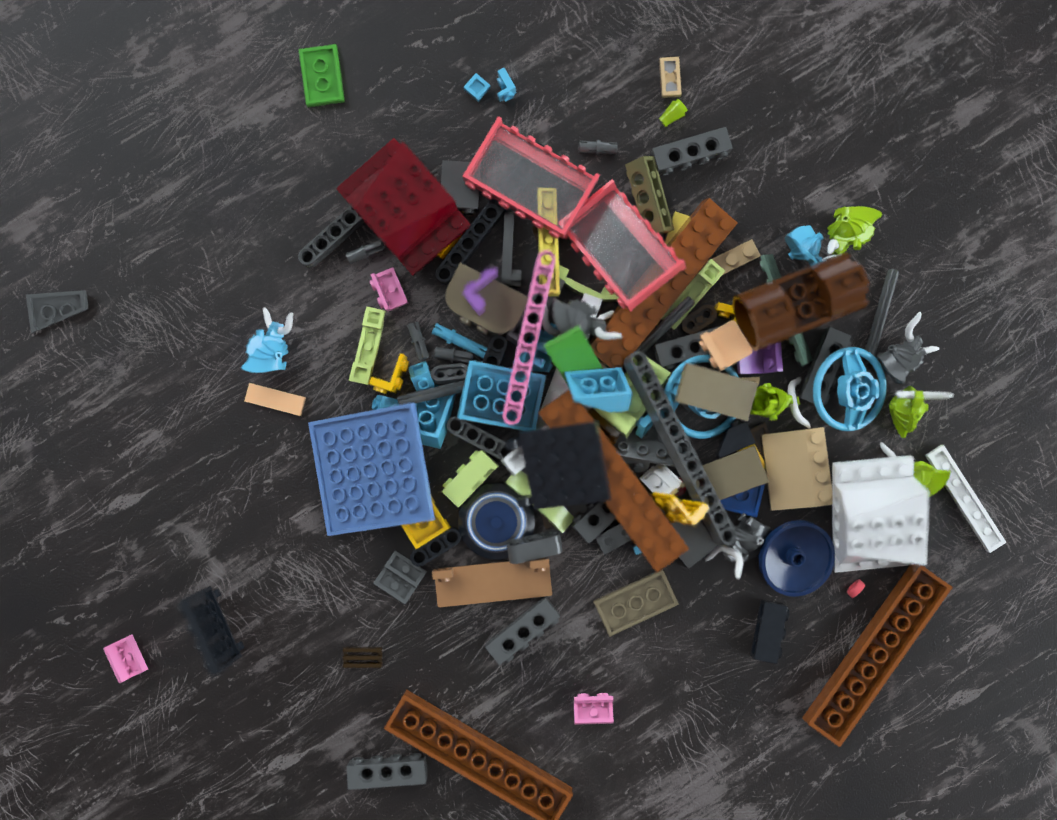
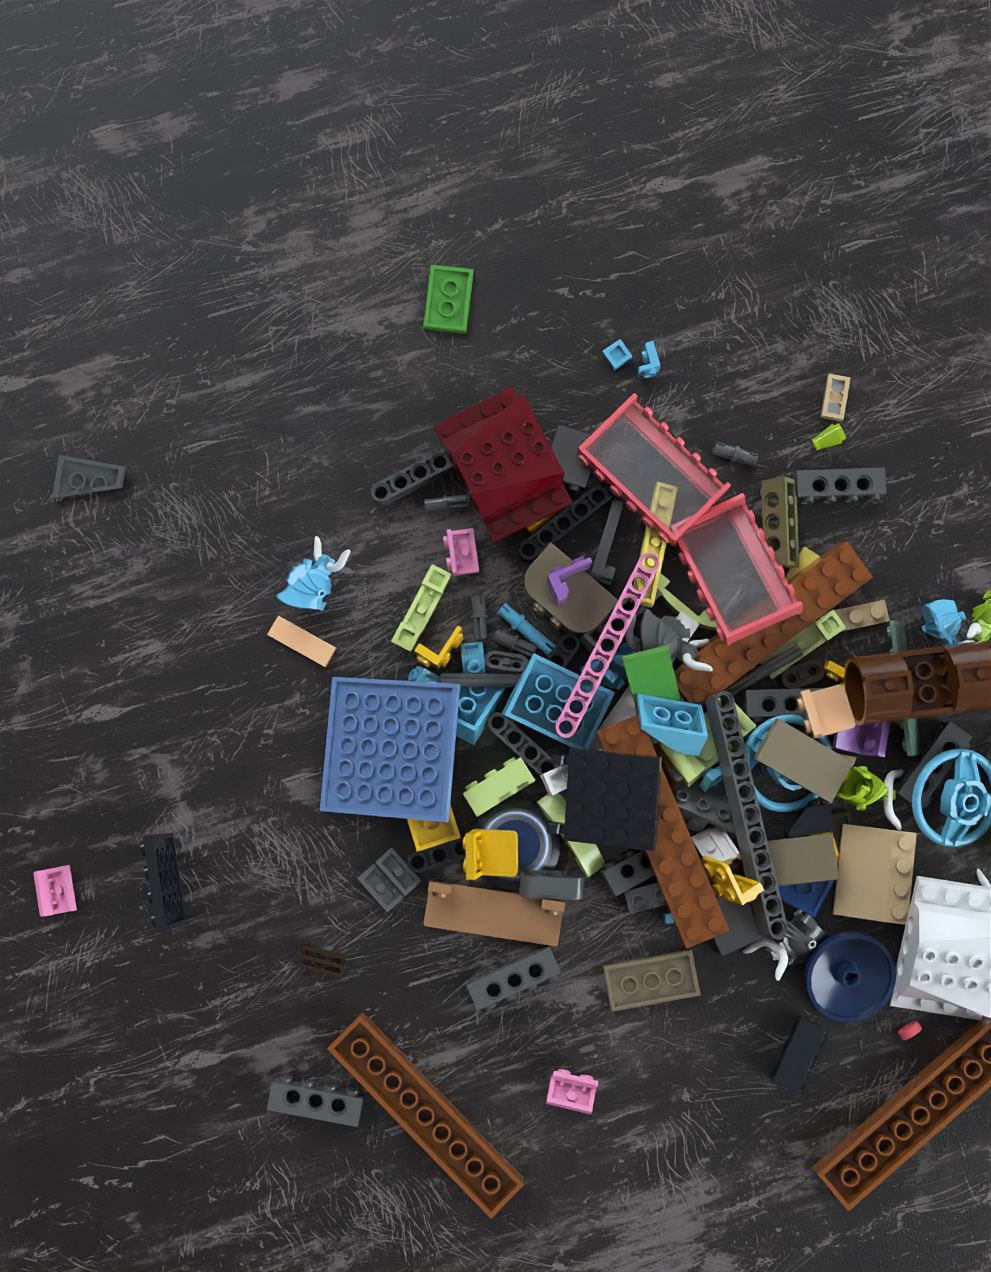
camera: 20 degrees right, 5 degrees down
none -> yellow bracket [463,829,518,880]

